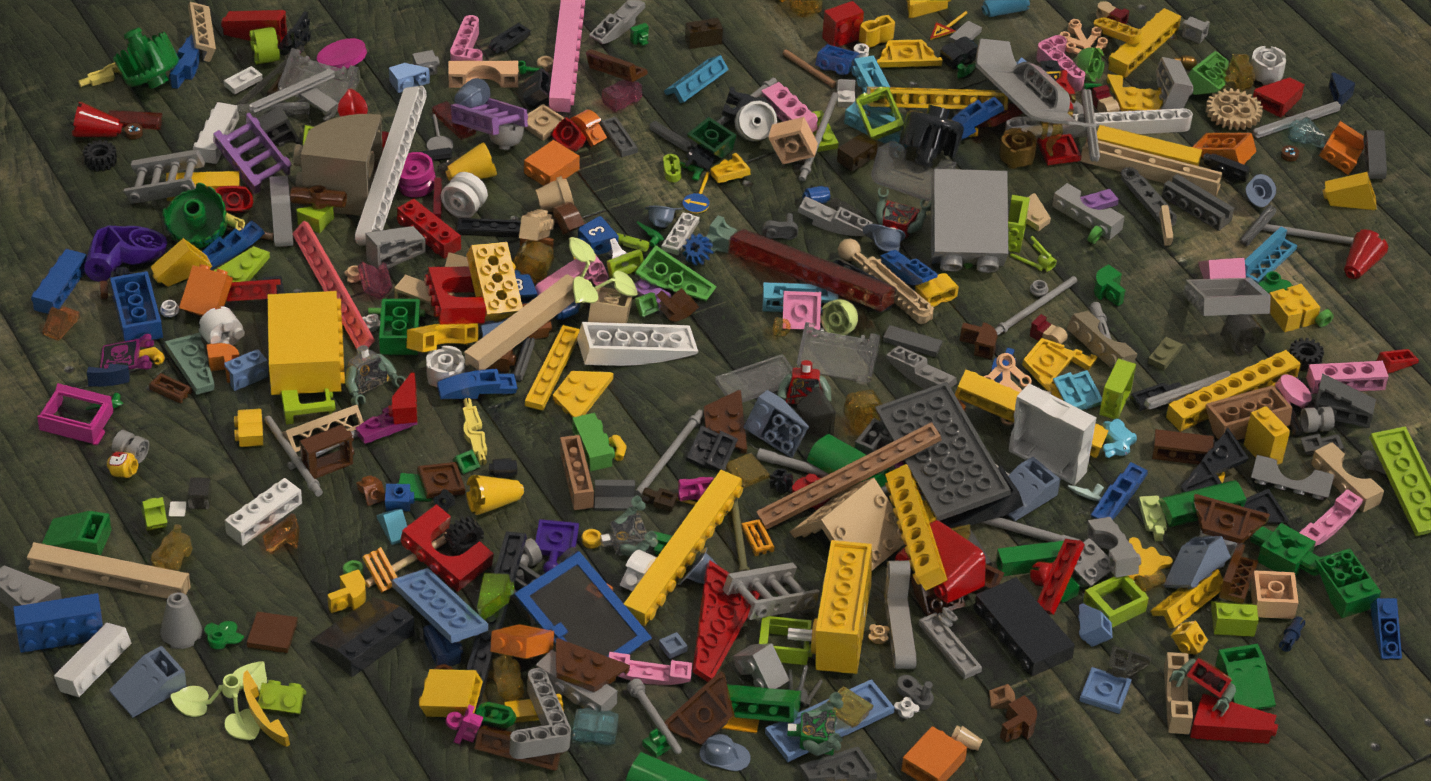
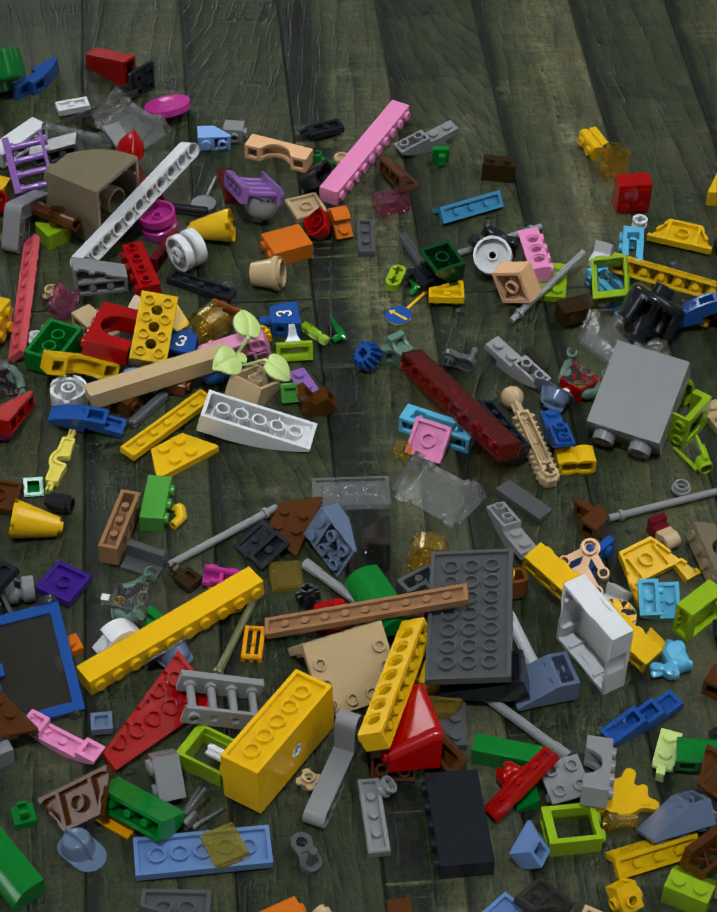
camera: 25 degrees right, 0 degrees up
tan fence [188,2,216,62] -> none
lime brick [249,27,280,65] -> none
light grey axle [249,69,335,113] -> none
bright pink beam [450,15,483,61] -> none
sand blue piece [454,78,490,108] -> none
tan brick [519,209,554,241] -> none
reddish brown brick [551,202,585,235] -> none
yellow tile [582,529,602,549] -> none
light grey piece [627,679,682,754] -> none
bright green wedge [635,246,717,301] -> none
sand blue piece [645,206,683,228] -> none
white tile [662,212,699,255] -> none
torso [777,360,833,415] -> none
medium nougat bar [783,49,836,88] -> none
torso [787,692,843,756] -> none
blue brick [802,186,830,204] -> none
blue plate [815,44,859,75] -> none
yellowish green cylinder [820,299,858,338] -> none
yellow brick [859,15,895,48] -> none
white plate [894,697,919,719] -> none
medium nougat slope [989,684,1015,709] -> none
light aqua bar [1068,484,1104,501] -> none

